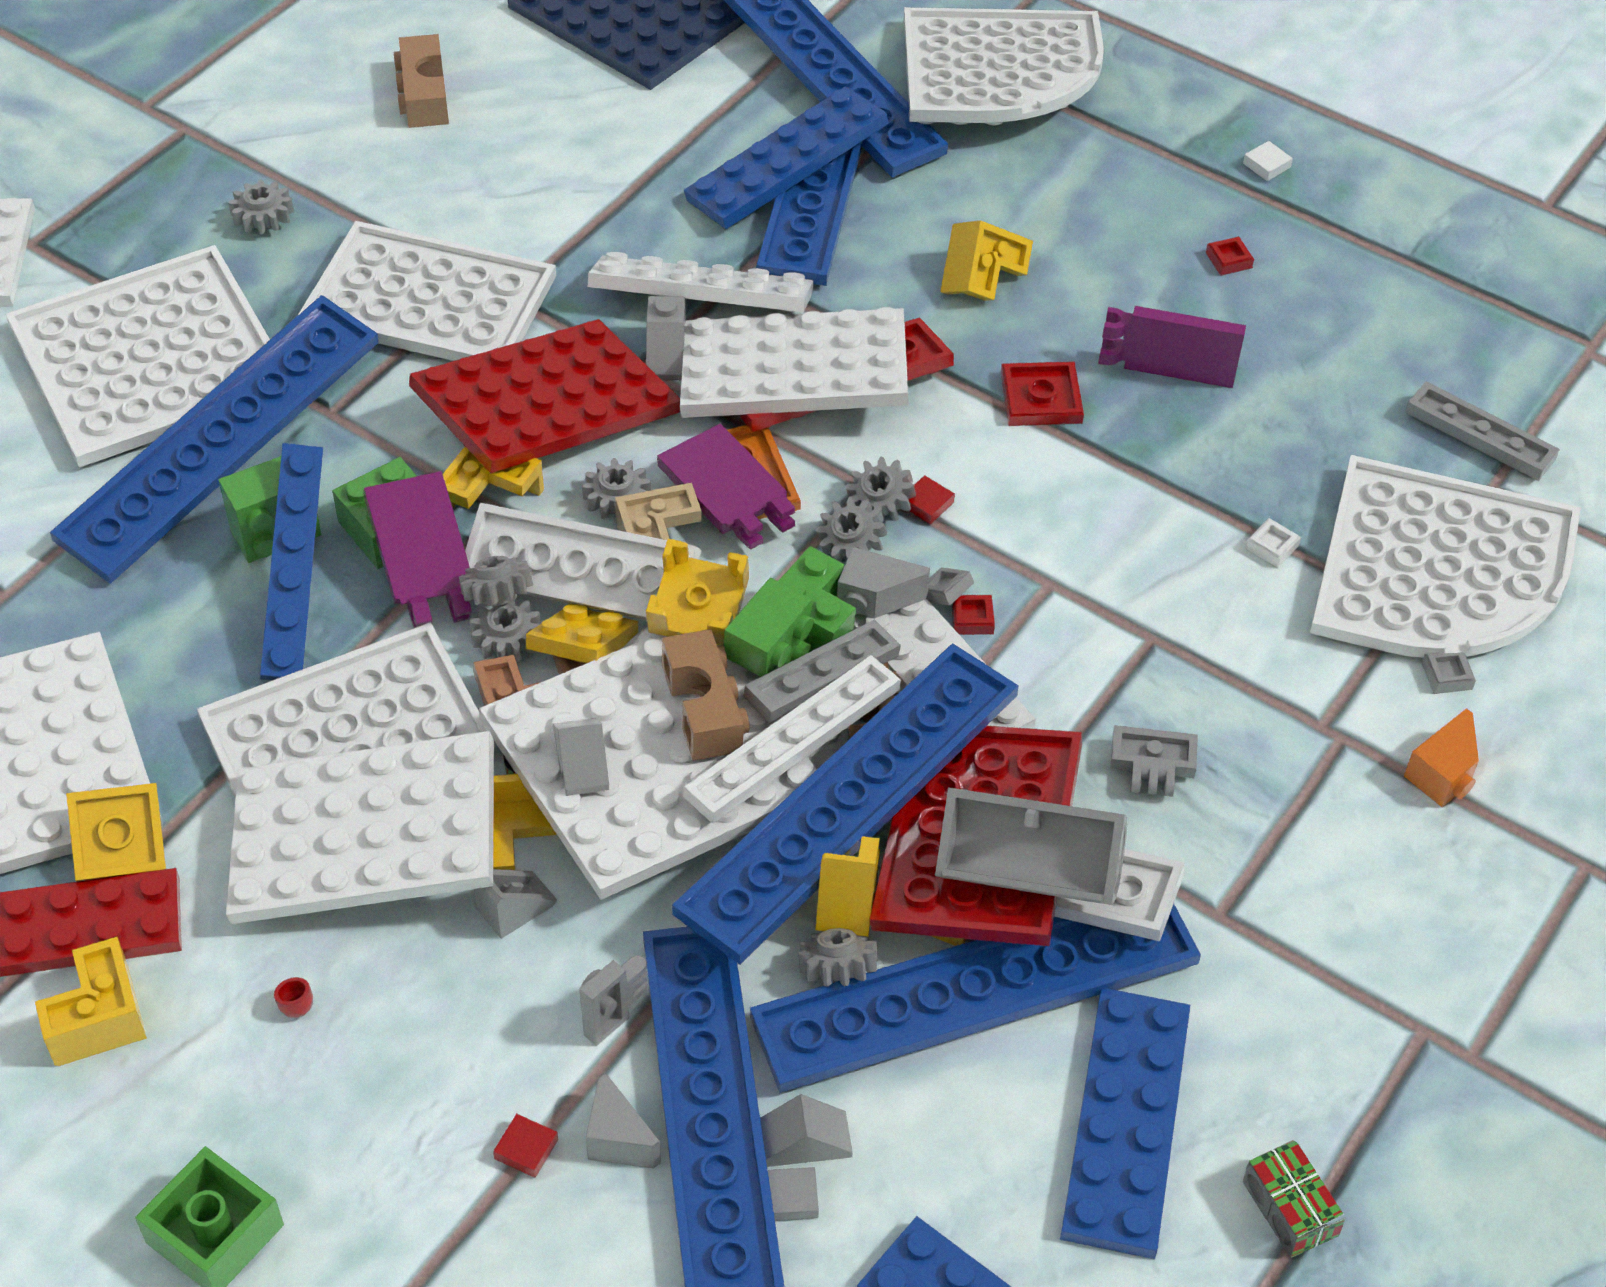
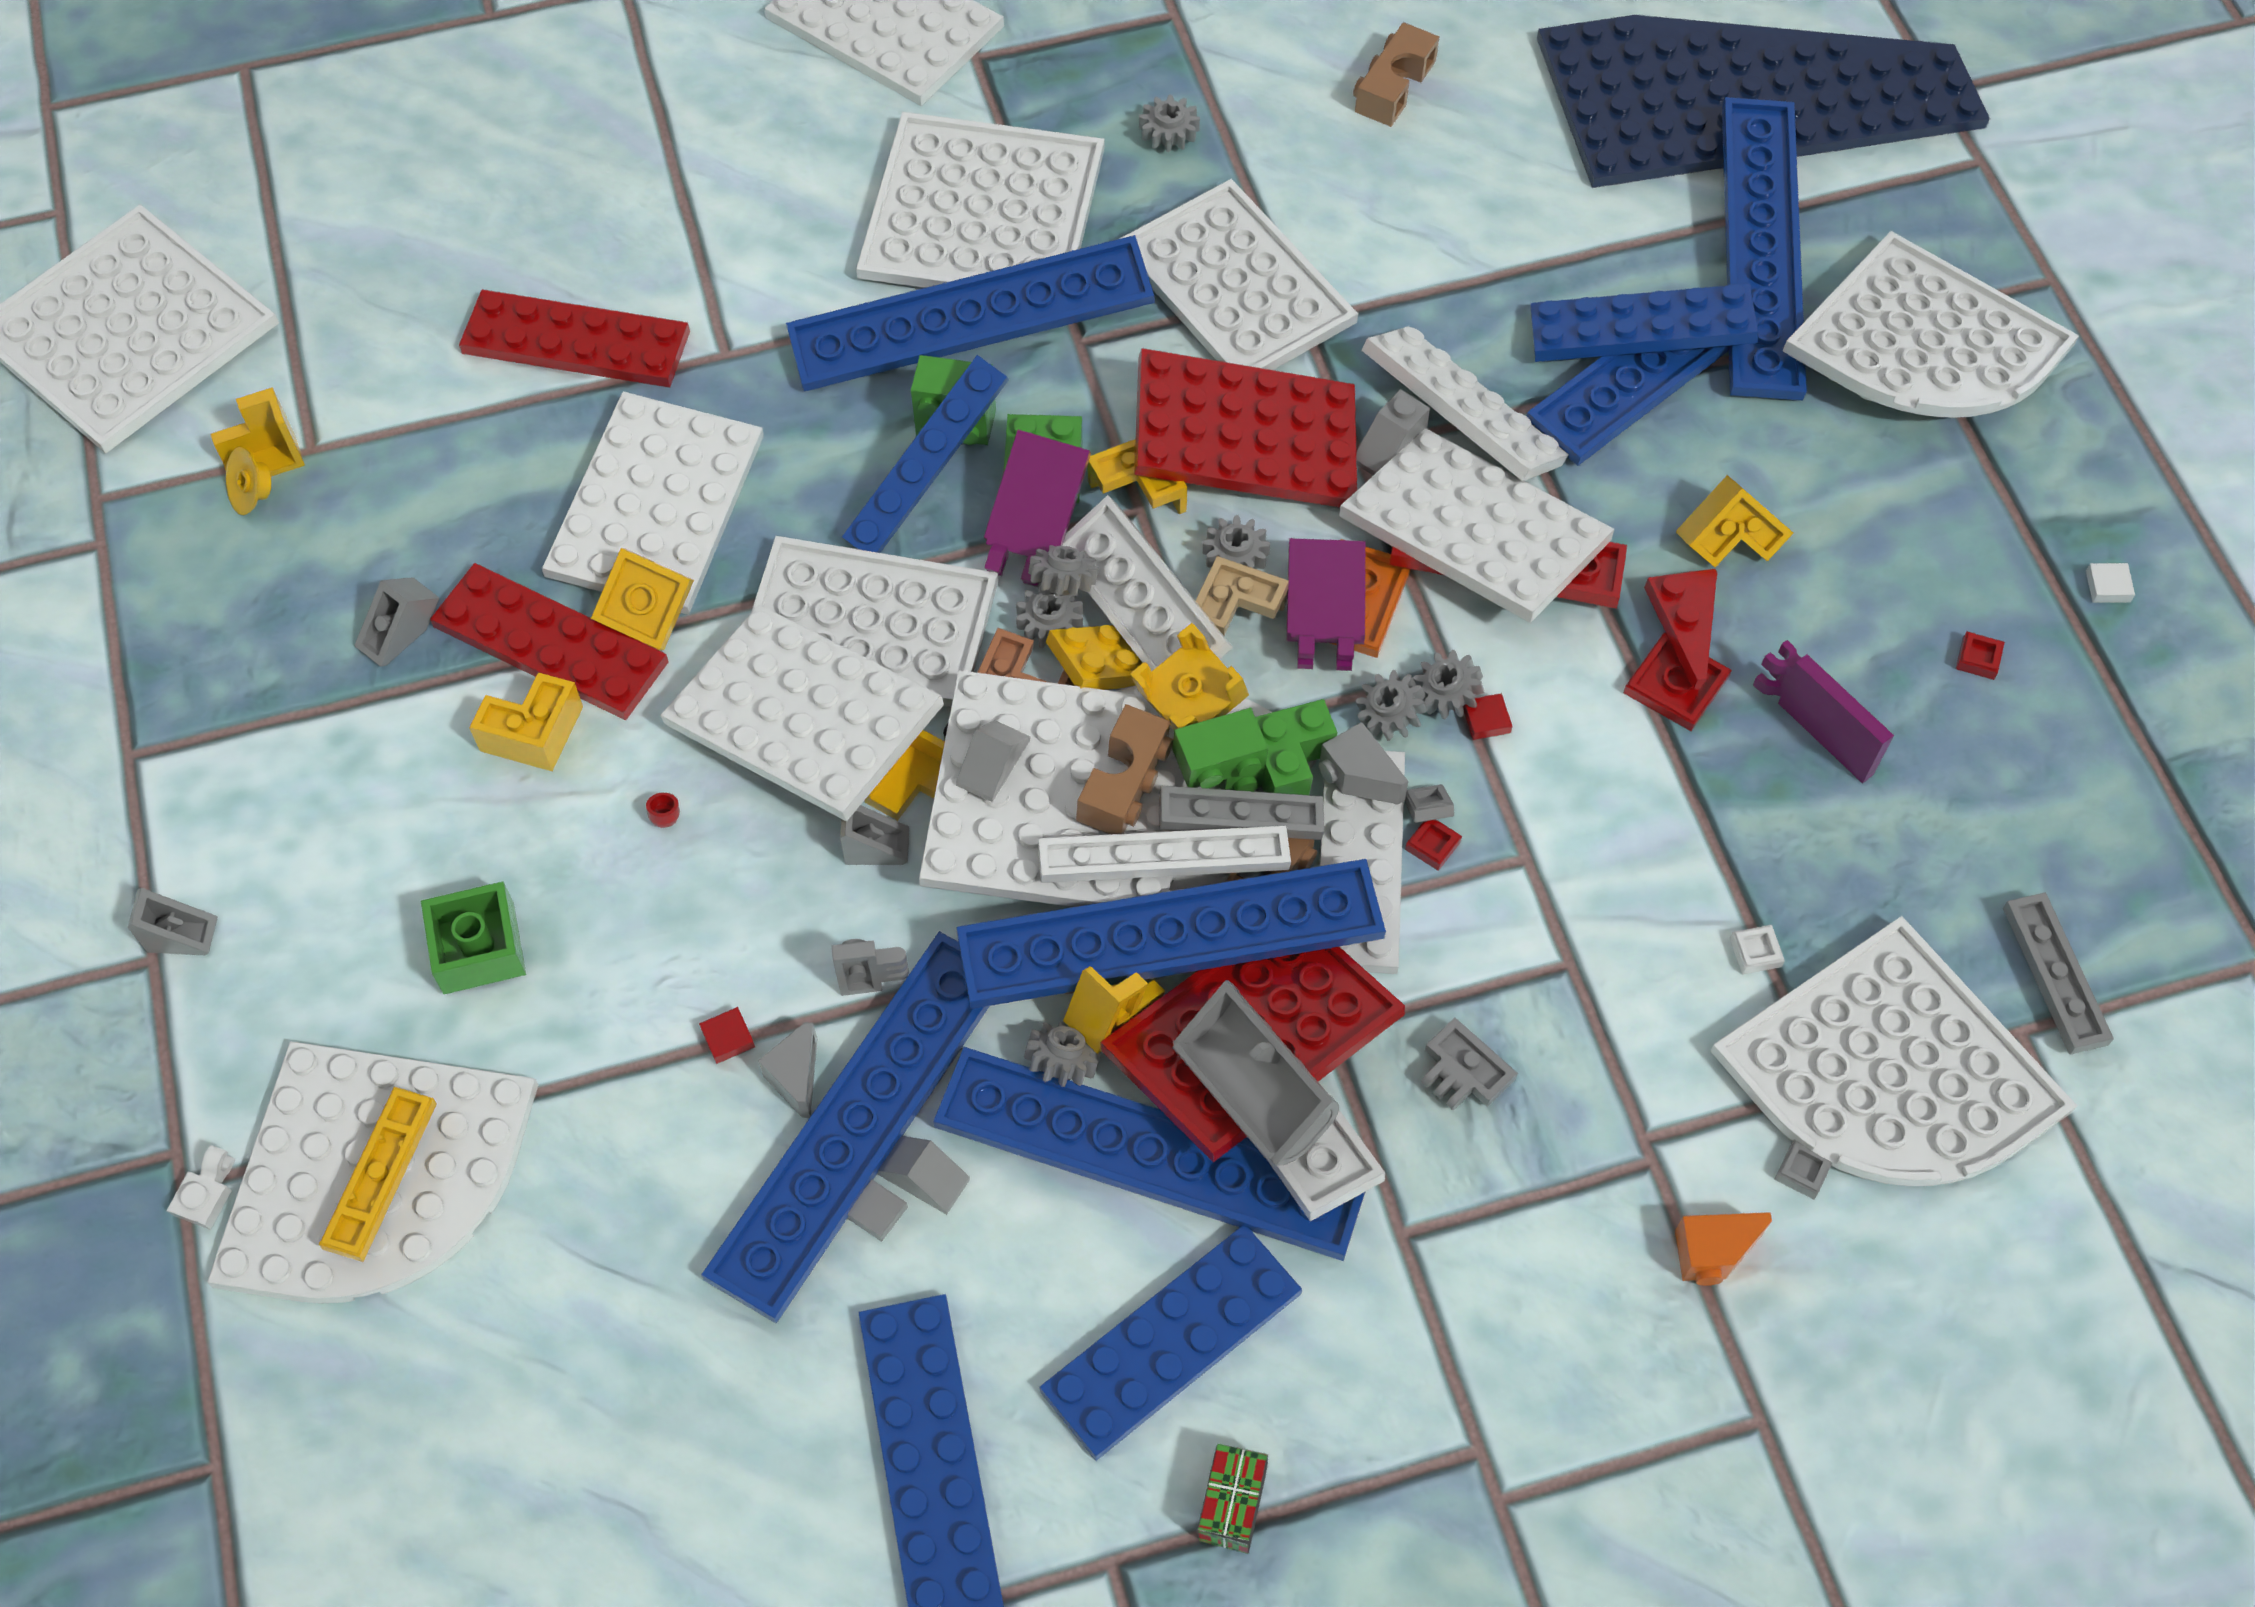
camera: 40 degrees right, 10 degrees up
none -> red wing [1644,569,1717,690]

